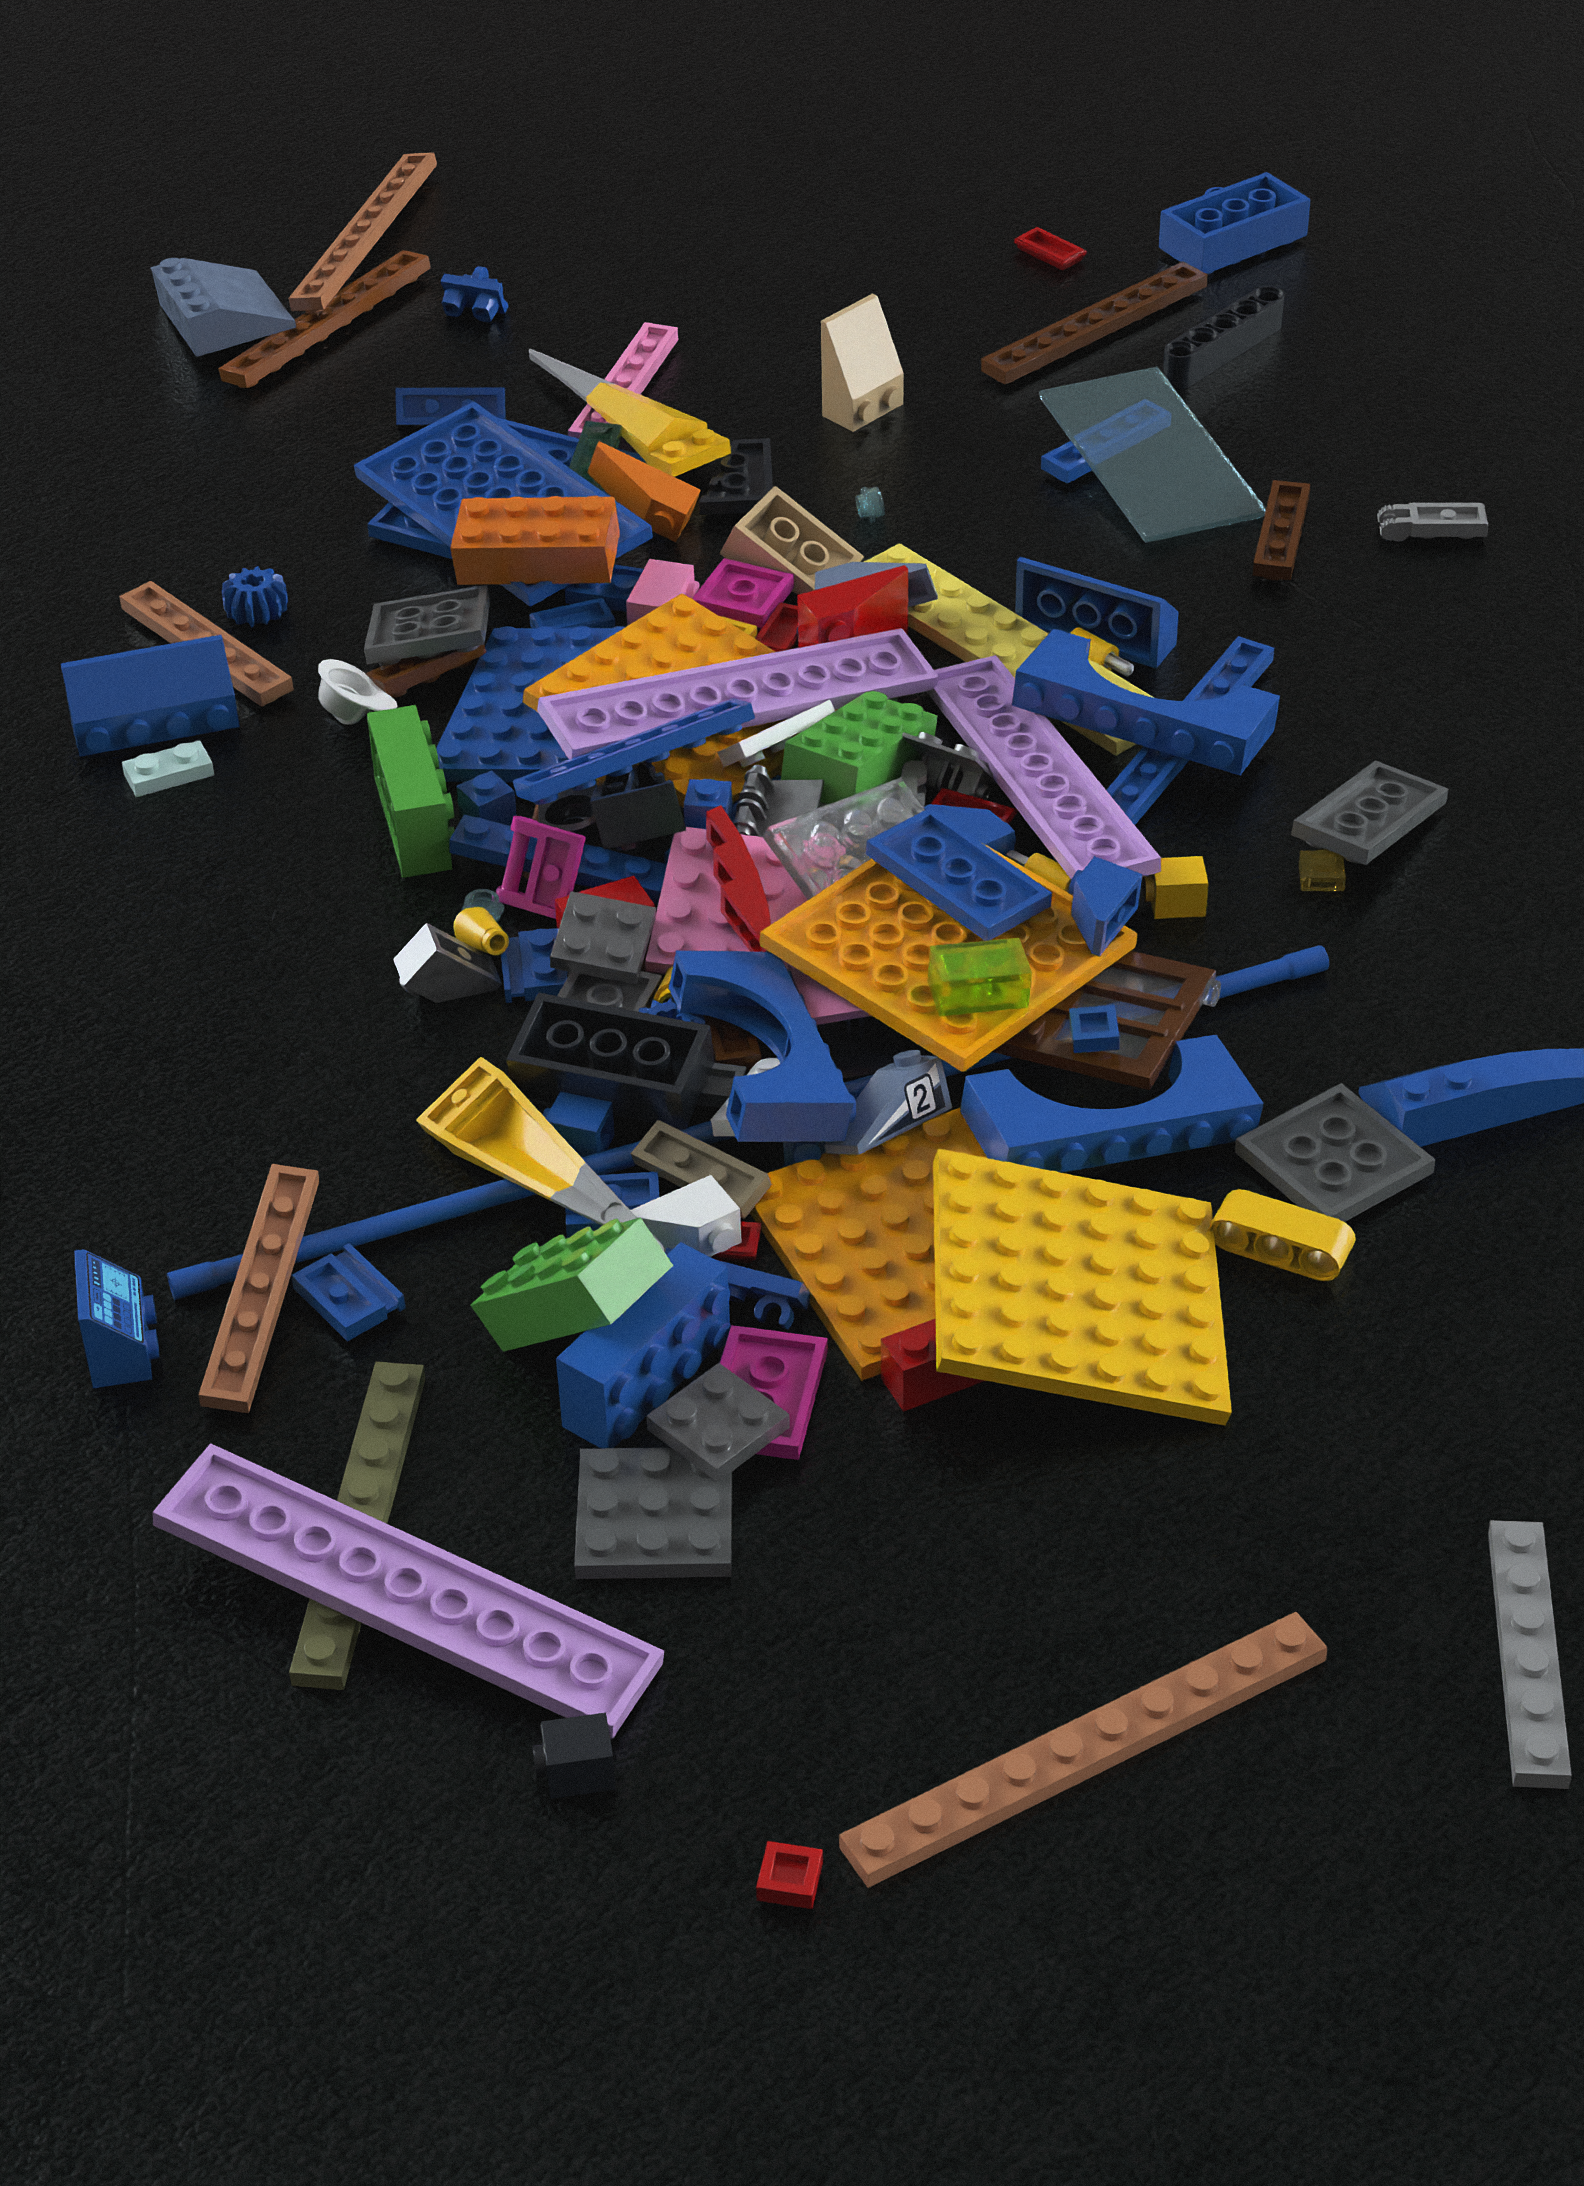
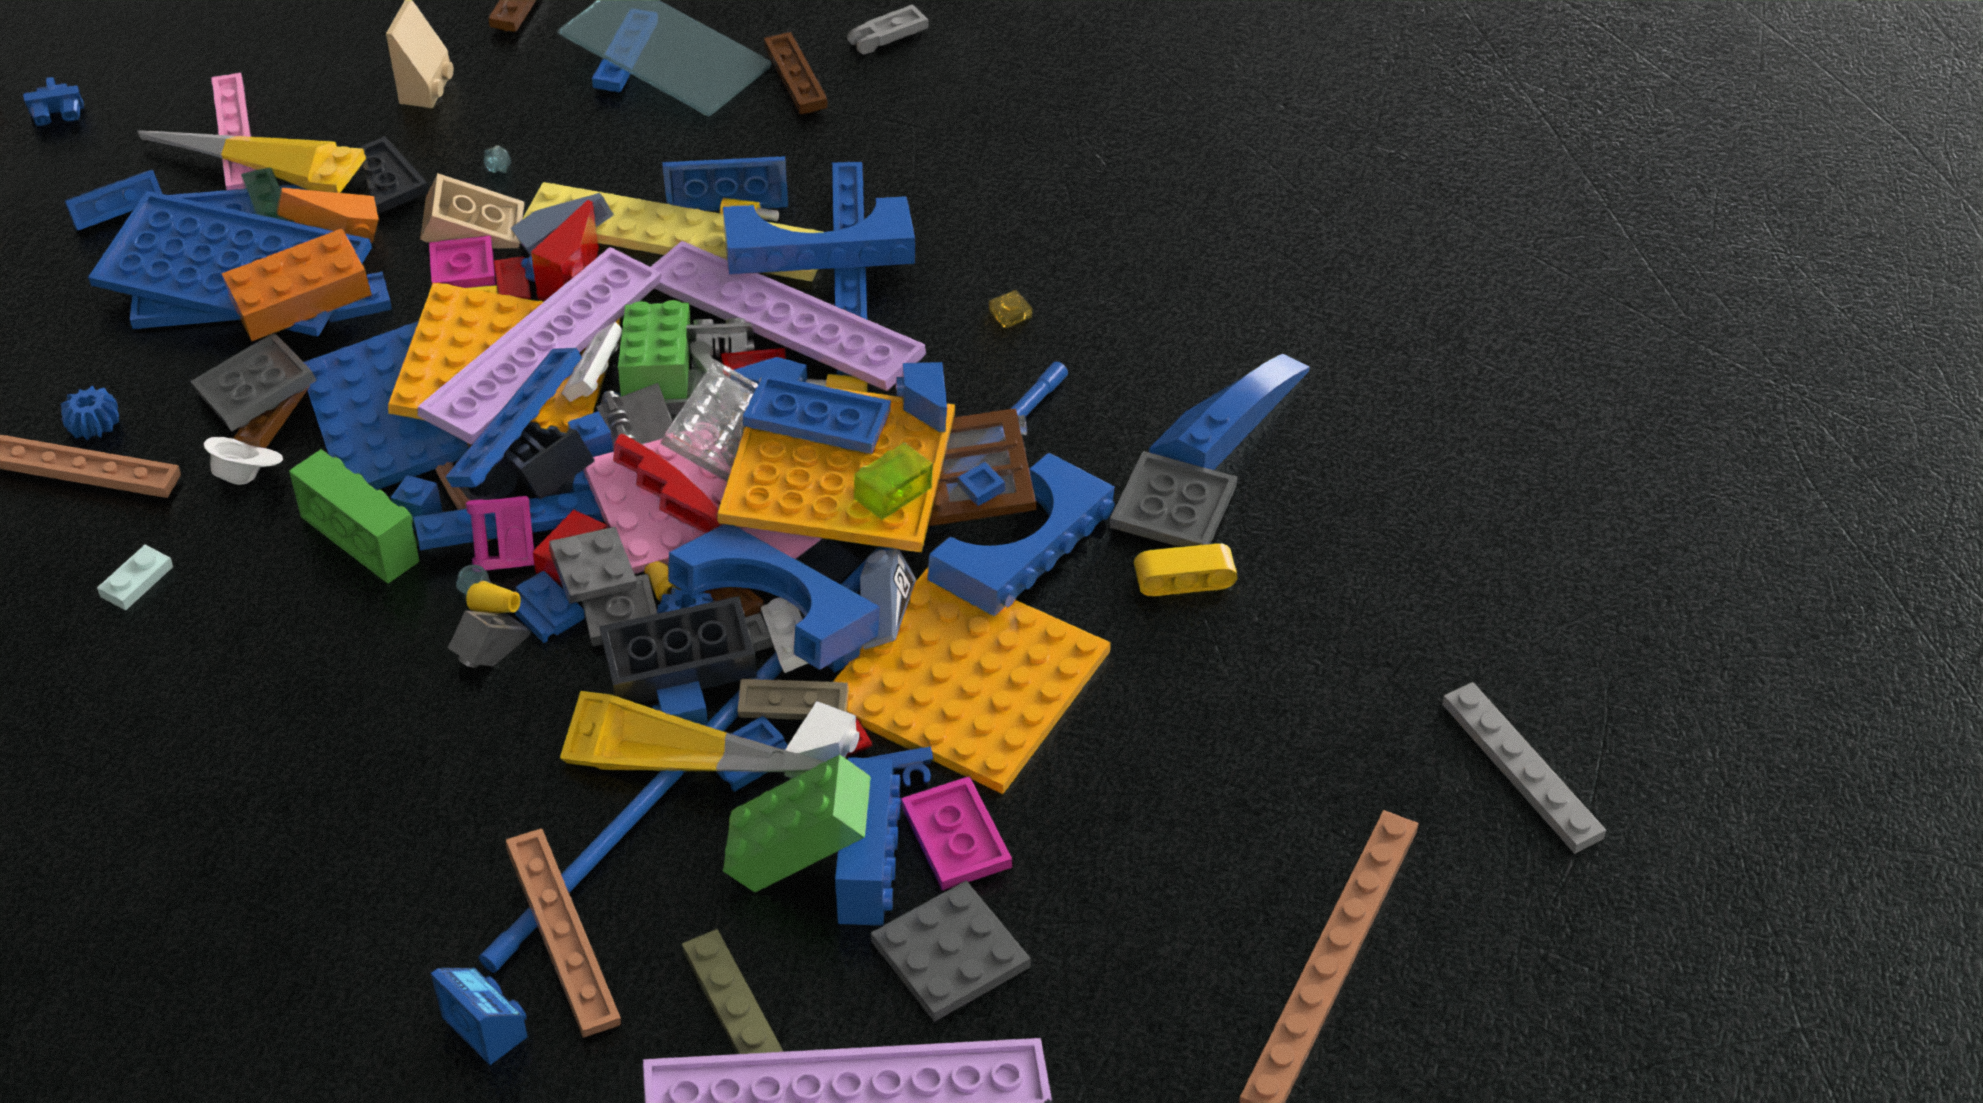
camera: 35 degrees left, 5 degrees up
blue slope [61,635,240,757] -> none
blue plate [291,1243,405,1342] -> none
blue tile [529,598,616,628] -> none
bright pink brick [626,559,700,626] -> none
flat silver plate [646,1363,790,1482] -> none
red brick [881,1318,985,1412] -> none
yellow plate [933,1148,1232,1426] -> none
yellow brick [1143,856,1208,919] -> none
dark grey plate [1291,760,1449,865] -> none

